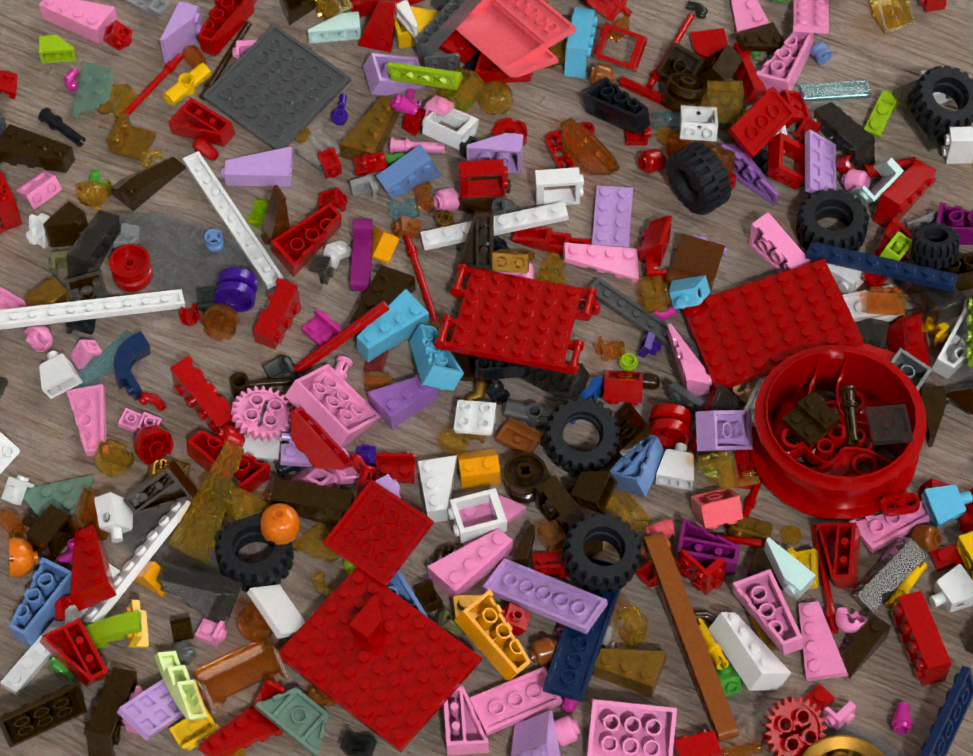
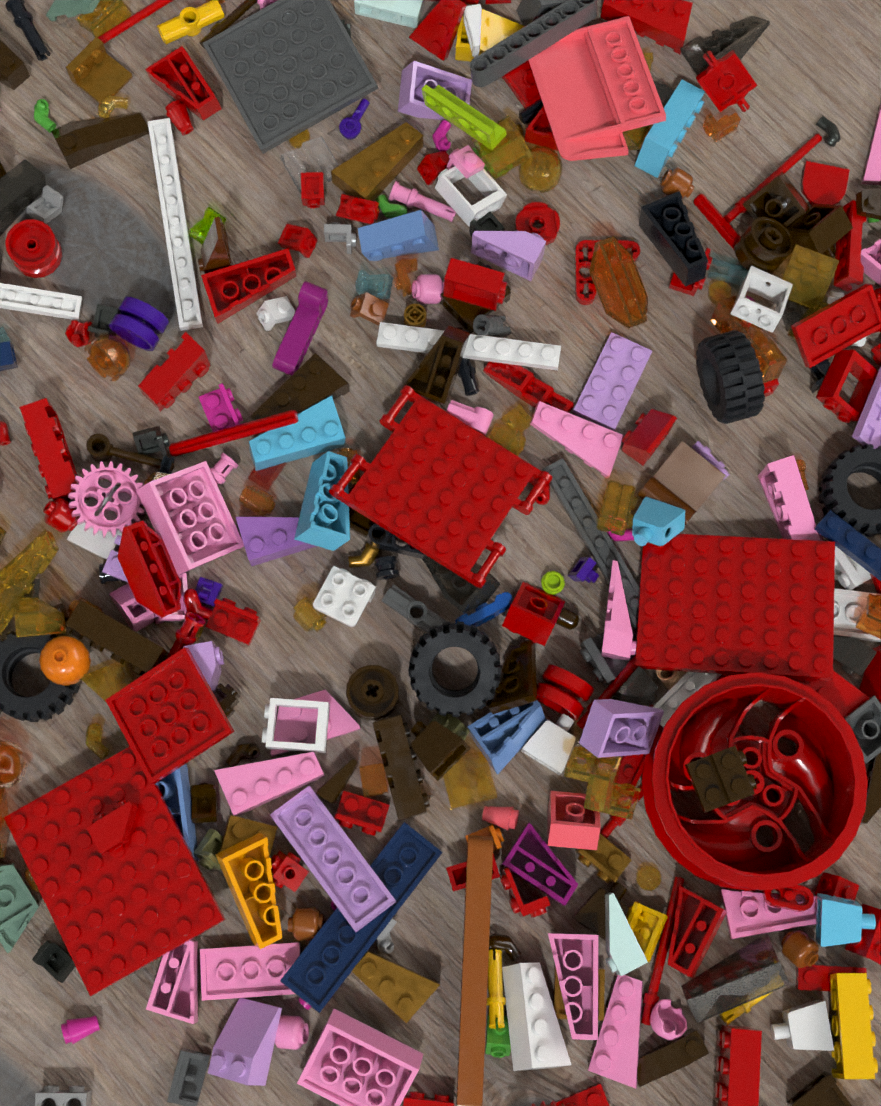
camera: 15 degrees right, 20 degrees up
clear yellow cylinder [74,179,112,209] -> none
red wedge [187,430,270,501] -> none
medium blue wheel [204,229,224,252] -> none
lavender slope [221,147,293,187] -> none
white tile [247,584,305,639] -> none
clear smoke bracket [309,254,334,285] -> none
light orange slope [371,226,400,264] -> none
dark pink cone [390,94,418,116] -> none
red bar [404,235,440,328] -> none
white wedge [418,455,457,523] -> none
dark grey bracket [423,53,460,72] -> none
light orange slope [456,448,501,489] -> none
pearl gold bracket [492,249,535,273] -> none
dark orange plate [496,417,543,453] -> none
white window [535,167,584,207] -> none
black tyre [561,512,642,594] -> none
red window [594,24,648,72] -> none
clear orange bracket [595,336,625,362] -> none
clear yellow brick [617,604,648,649] -> none
red head [638,148,666,174] -> none
red bracket [645,255,666,285] -> none
red bar [713,534,764,547] -> none
medium lavender wedge [719,144,779,206] -> none
dark brown pin [839,385,860,445] -> none
clear smoke plate [865,404,913,446] -> none

